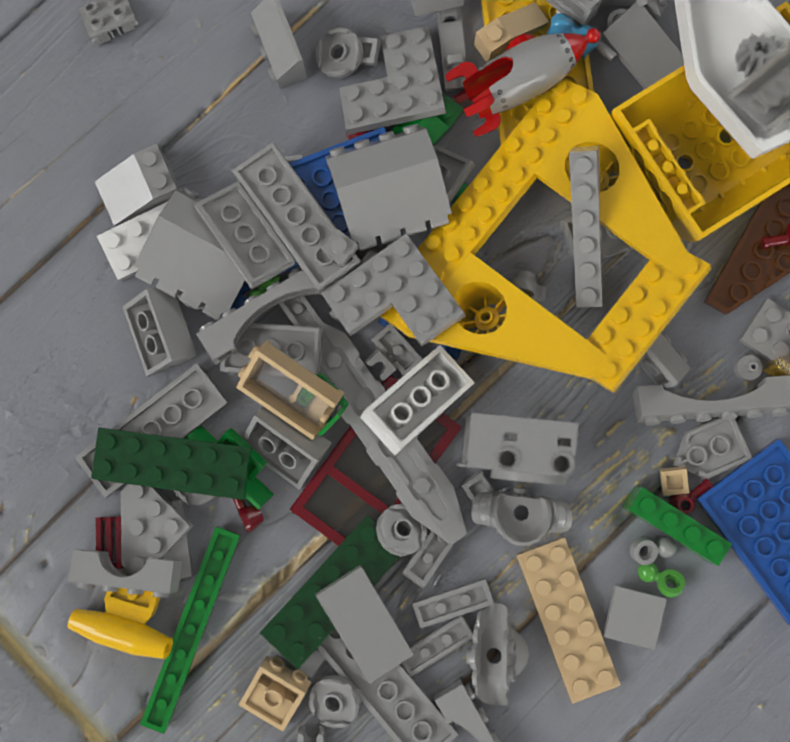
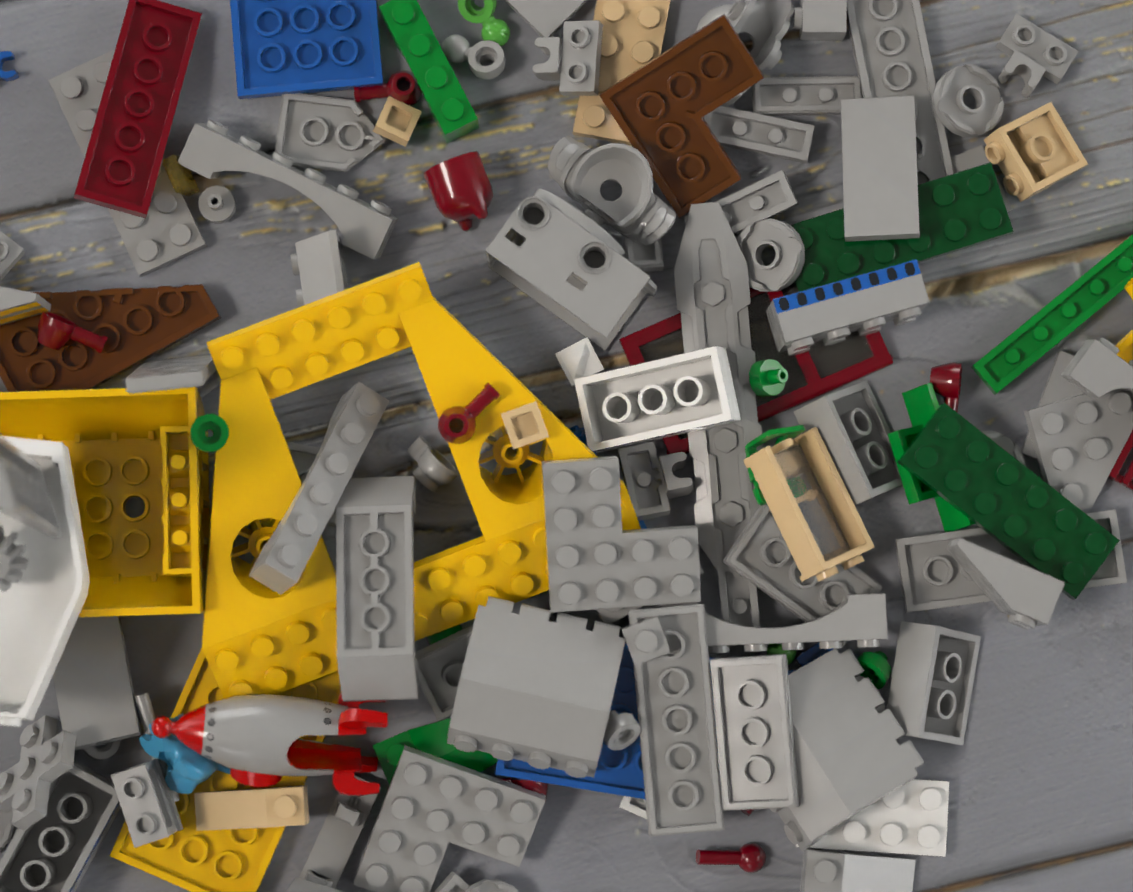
camera: 150 degrees left, 0 degrees up
none -> light grey tile [125,354,217,394]
none -> green tile [190,414,229,452]
none -> light grey slope [336,476,419,702]
none -> dark red piece [424,151,493,231]
none -> dark red bar [438,383,501,444]
none -> tan tile [501,401,549,450]
none -> light grey plate [533,20,603,96]
none -> white tile [555,337,604,387]
none -> reddish brown plate [599,13,764,218]
none -> light grey tile [603,710,641,750]
none -> dark red bar [696,843,766,873]
none -> green tile [749,359,788,397]
none -> light grey brick [766,259,930,356]
none -> green tile [857,651,892,690]
none -> light grey slope [946,538,1065,630]

